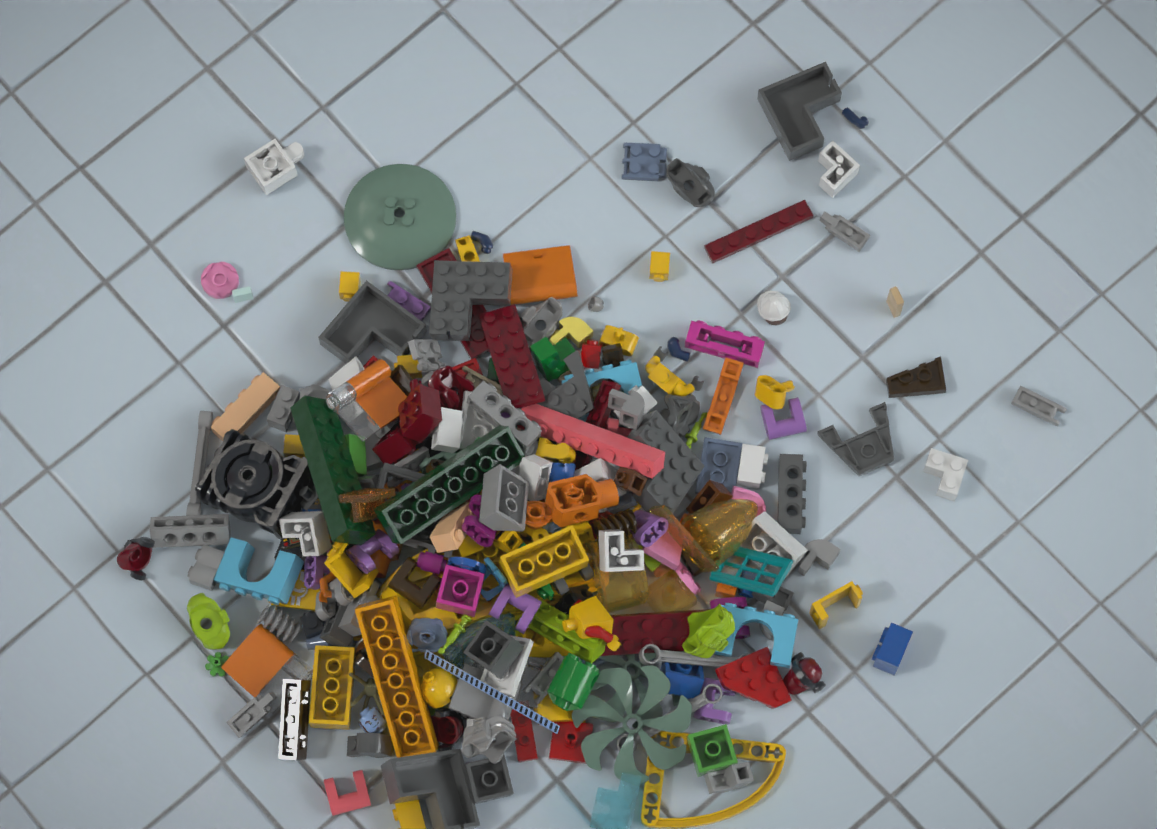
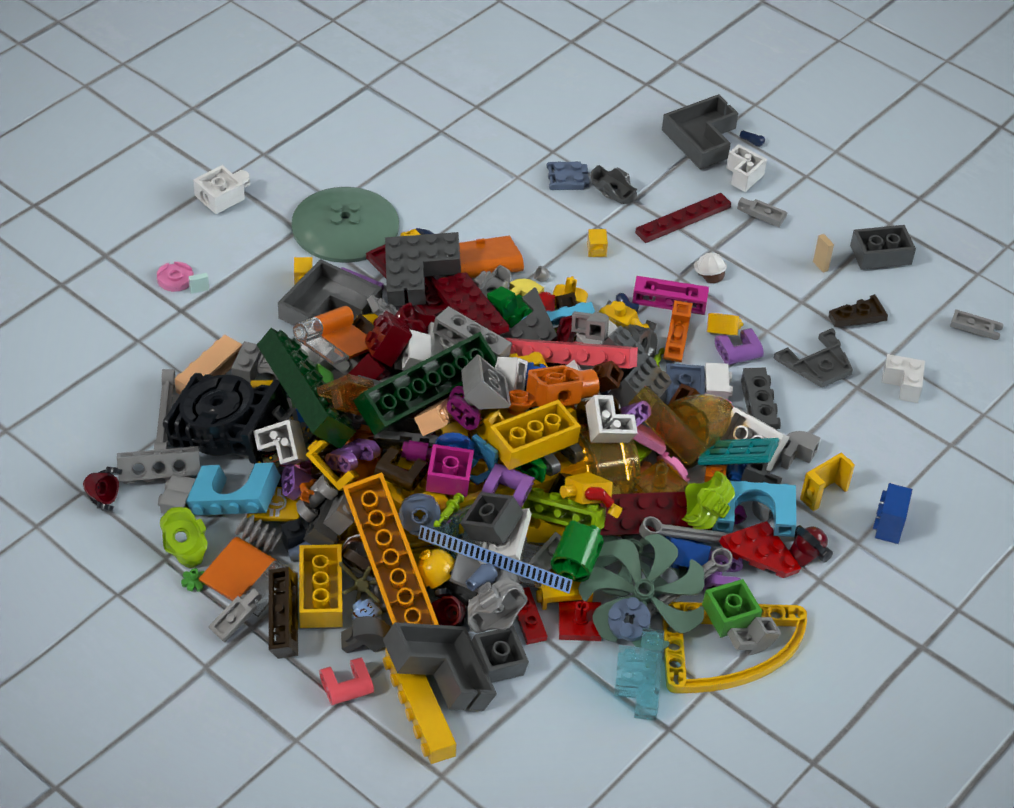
camera: 10 degrees left, 25 degrees down
none -> sand blue cone [466,563,498,591]
none -> sand blue plate [608,597,651,641]
none -> dark grey brick [850,225,916,270]

